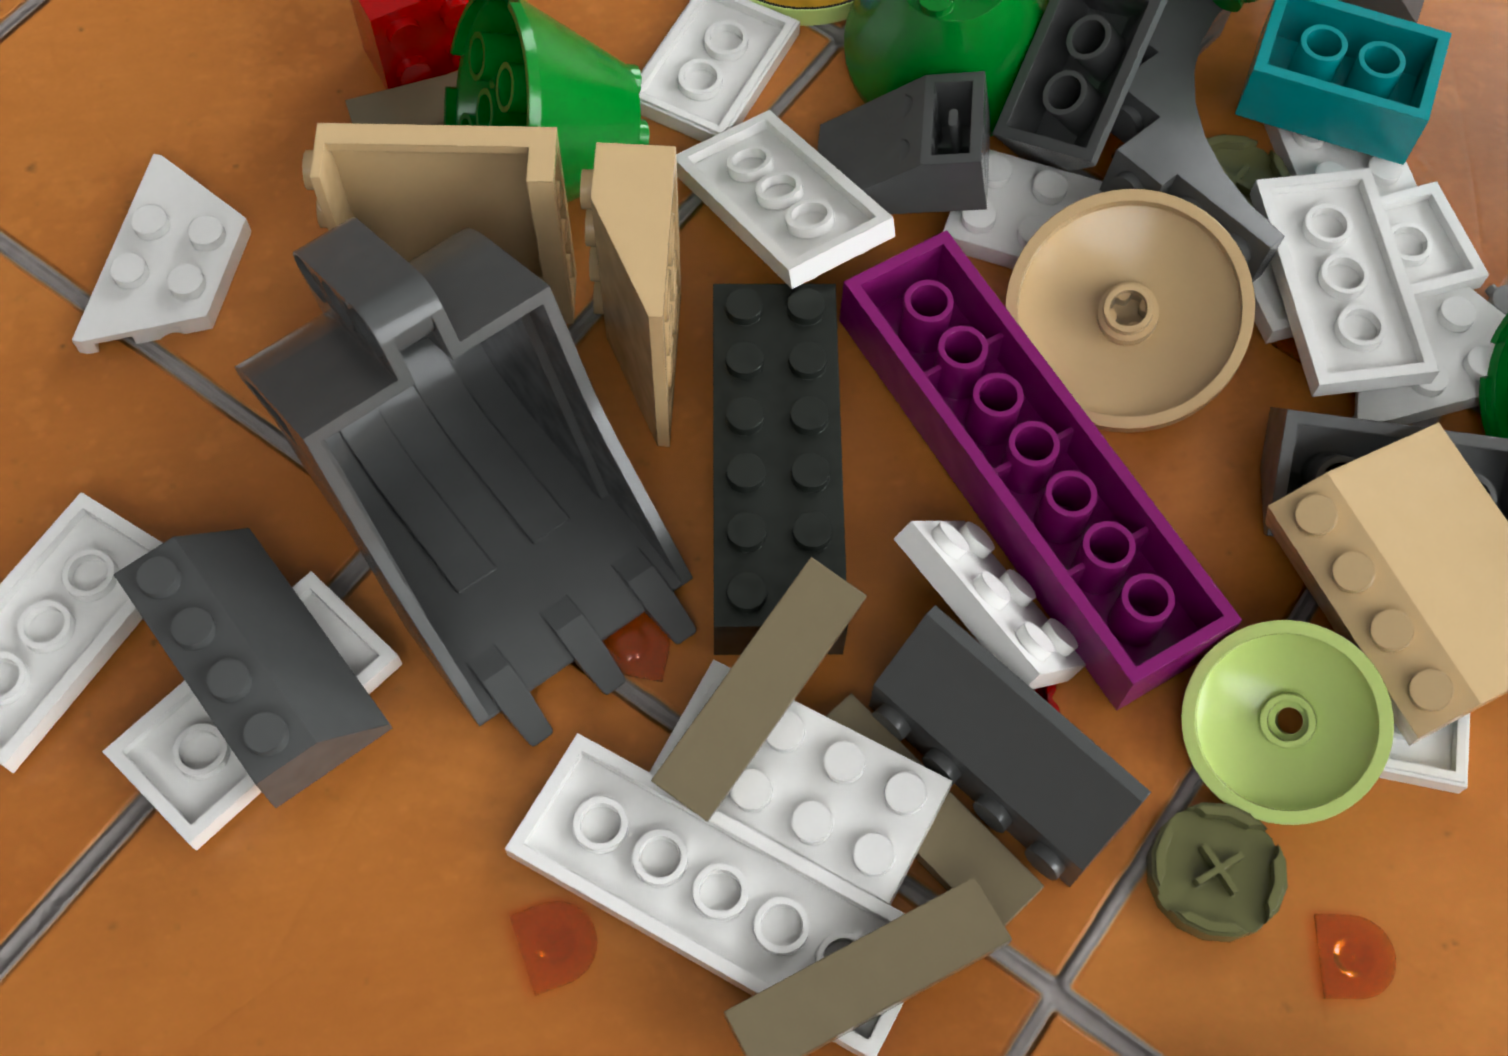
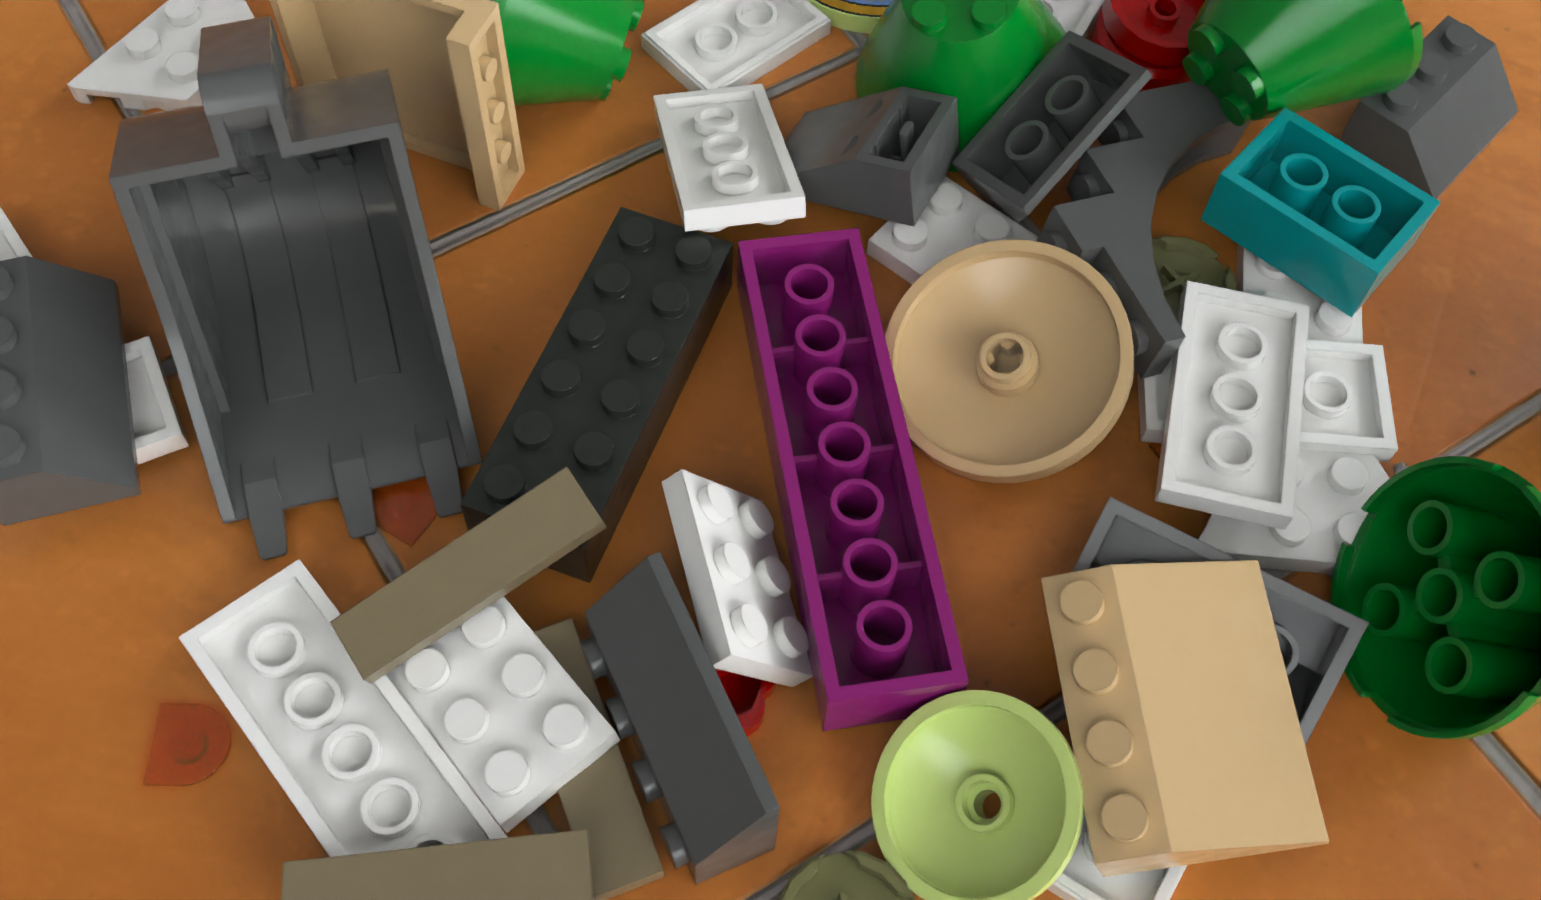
camera: 20 degrees right, 5 degrees down
tan slope [580,142,681,447] -> none

